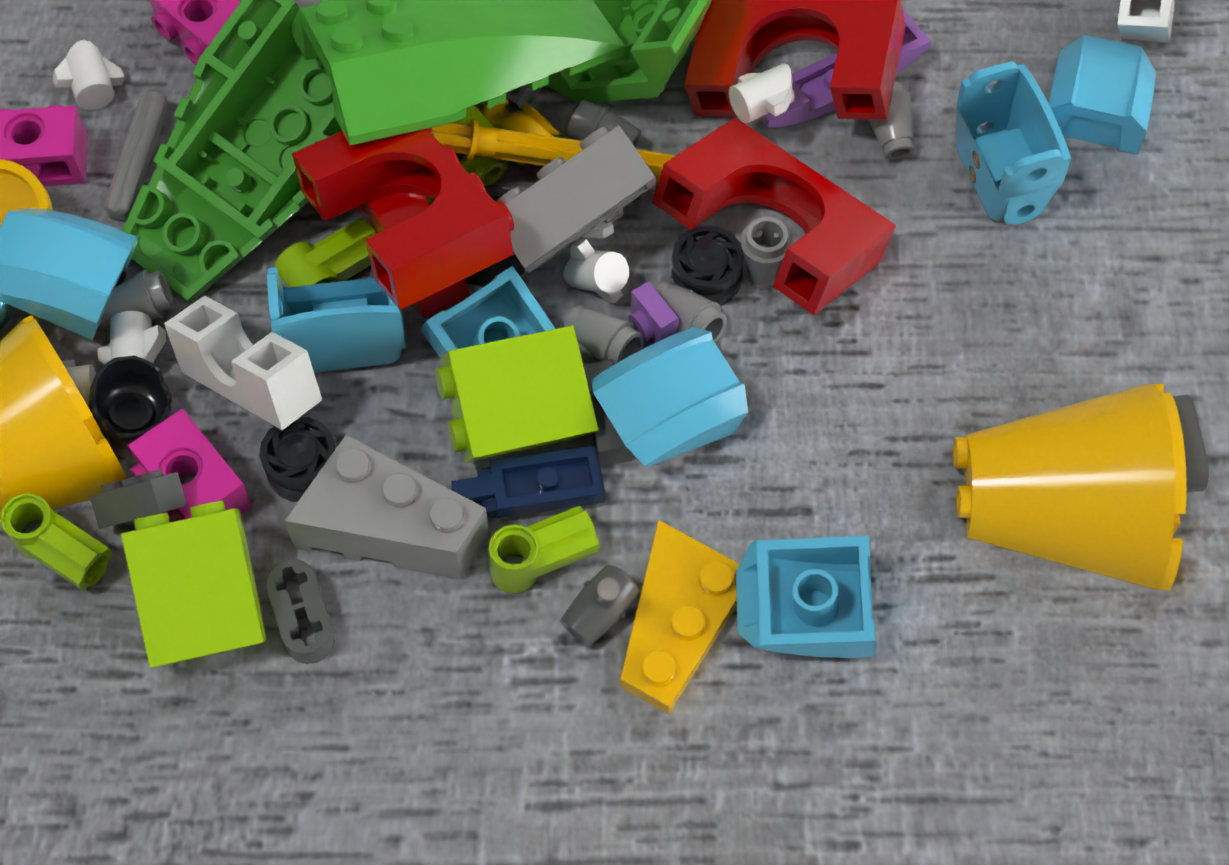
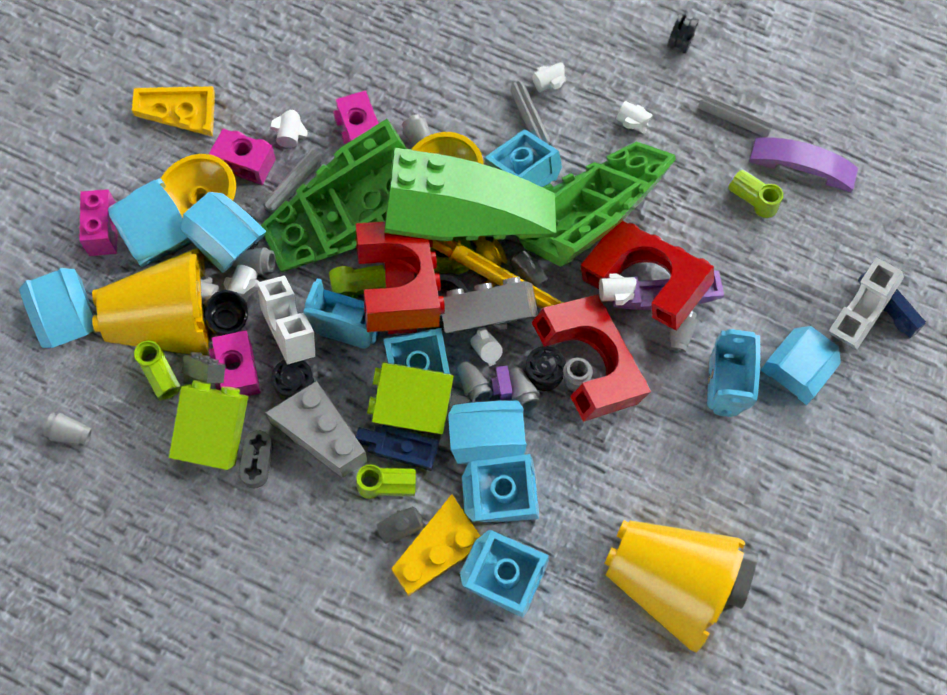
camera: 20 degrees right, 5 degrees up
none -> medium azure slope [462,454,539,522]

